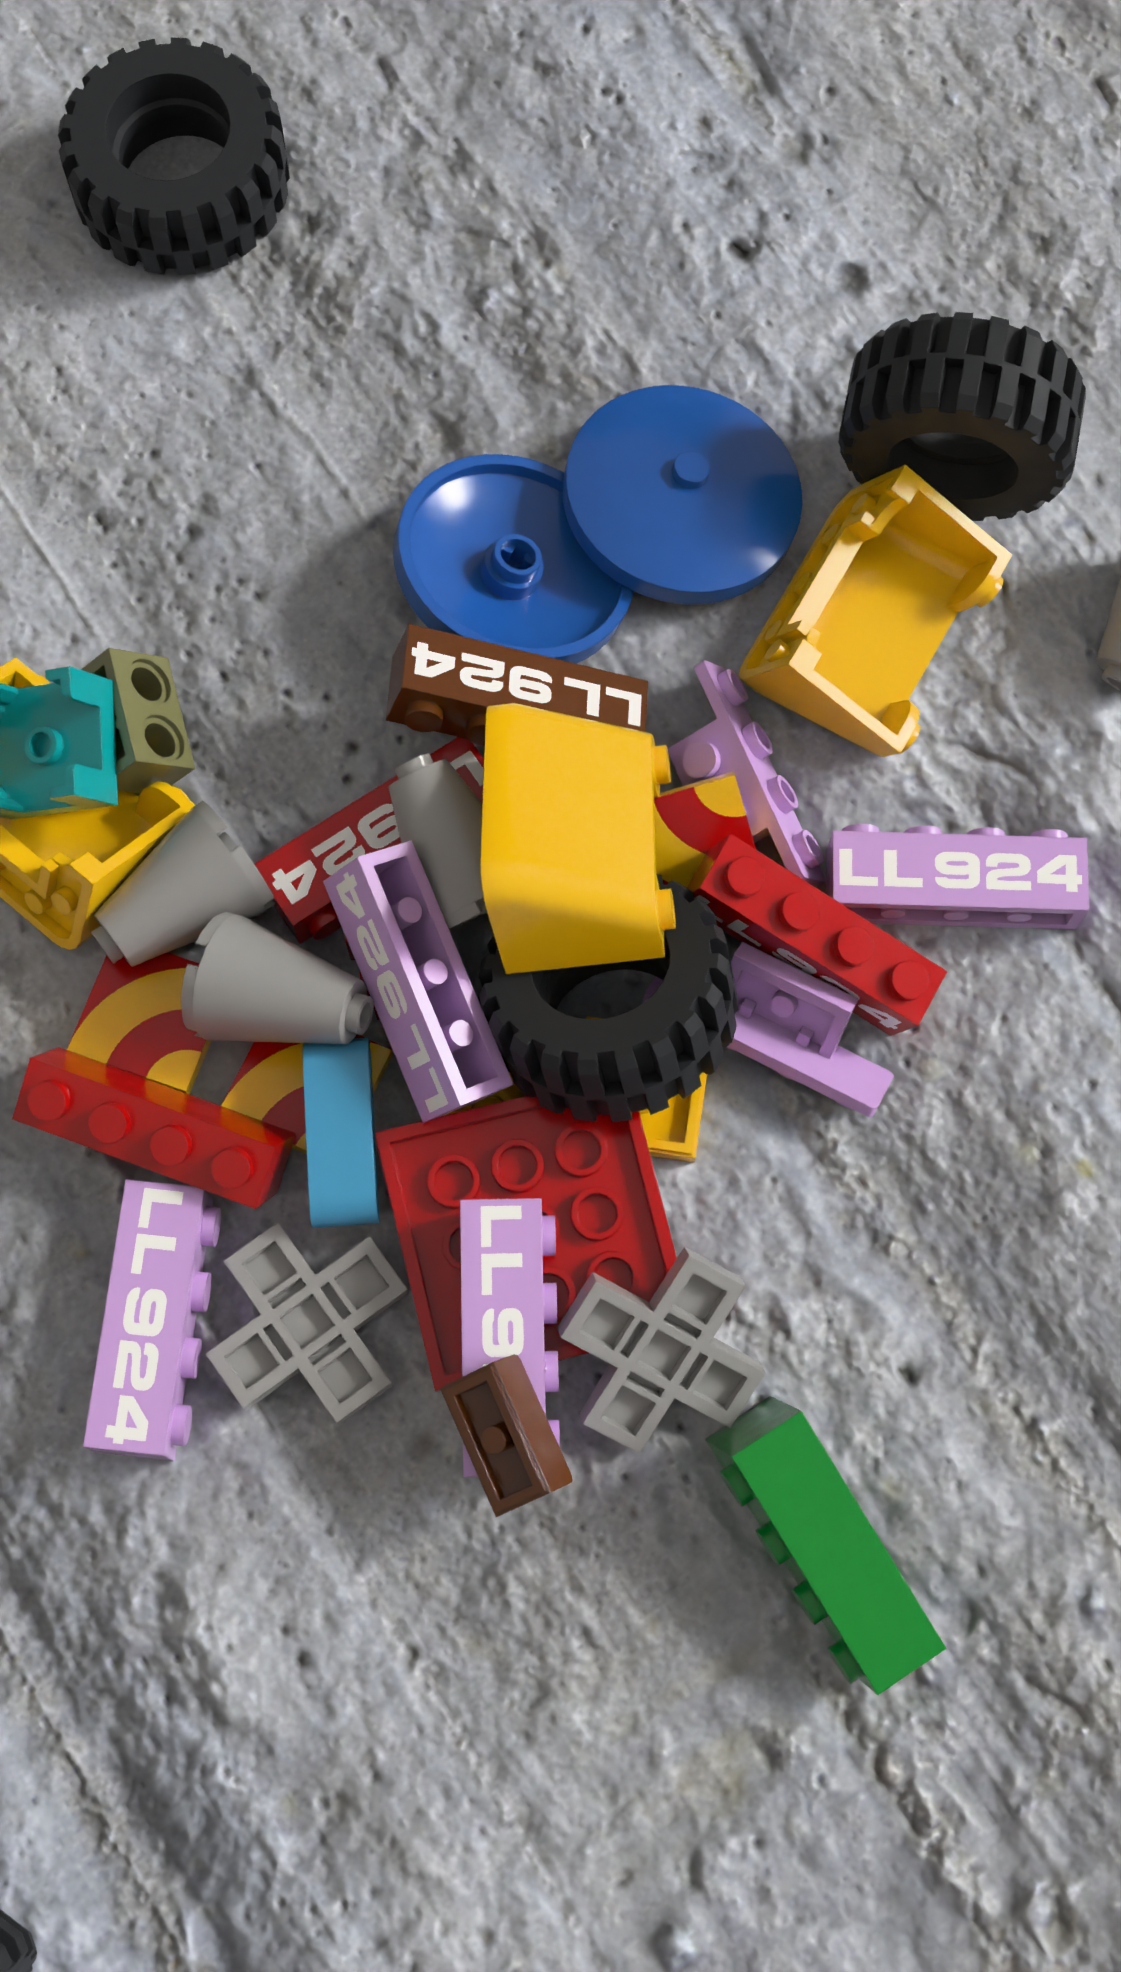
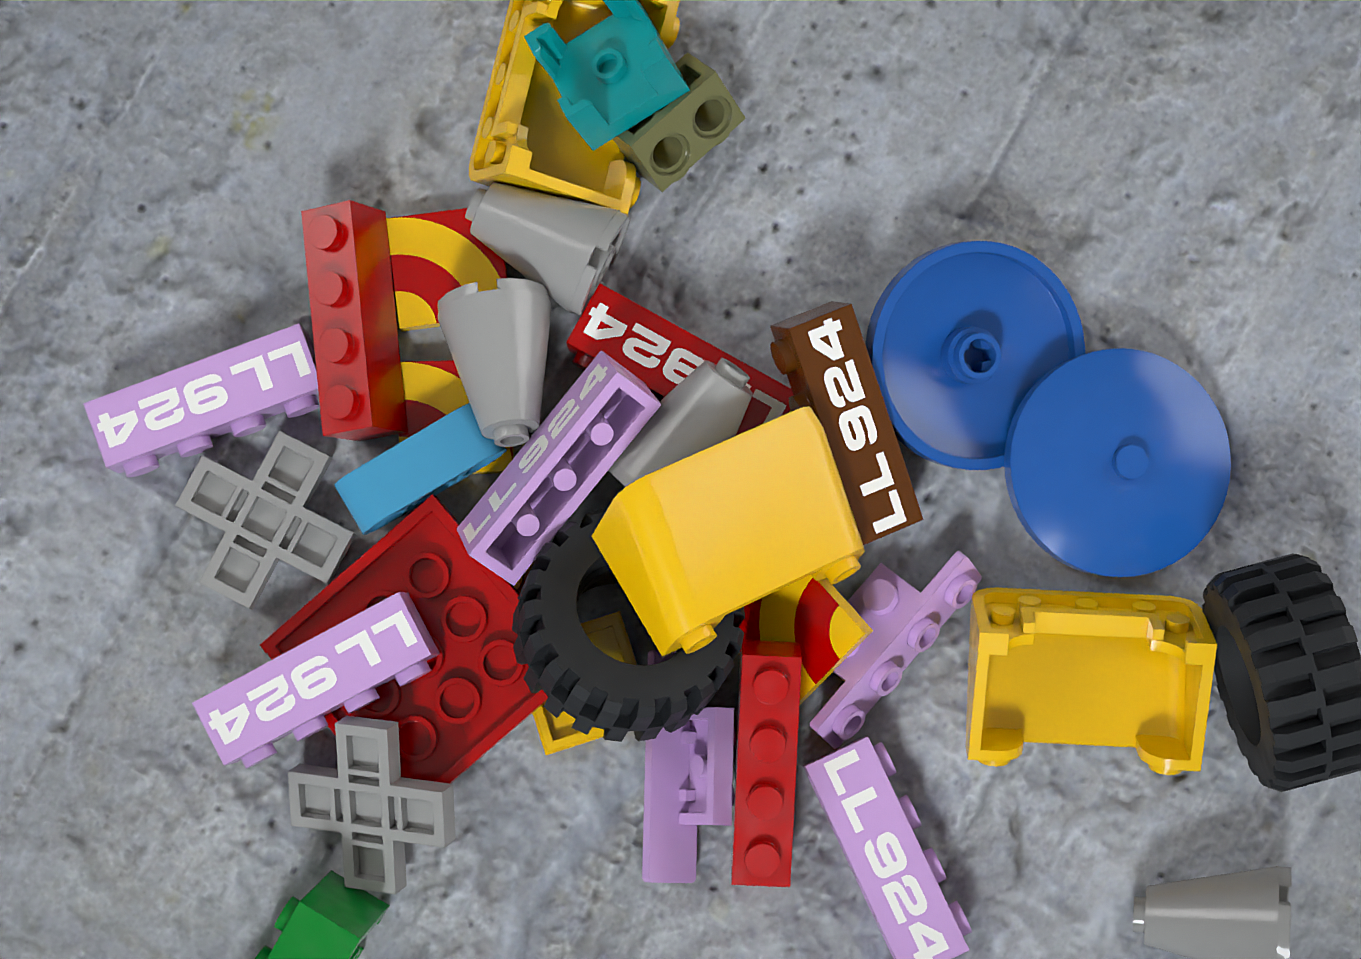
camera: 65 degrees right, 10 degrees up
reddish brown slope [440,1354,573,1517] -> none

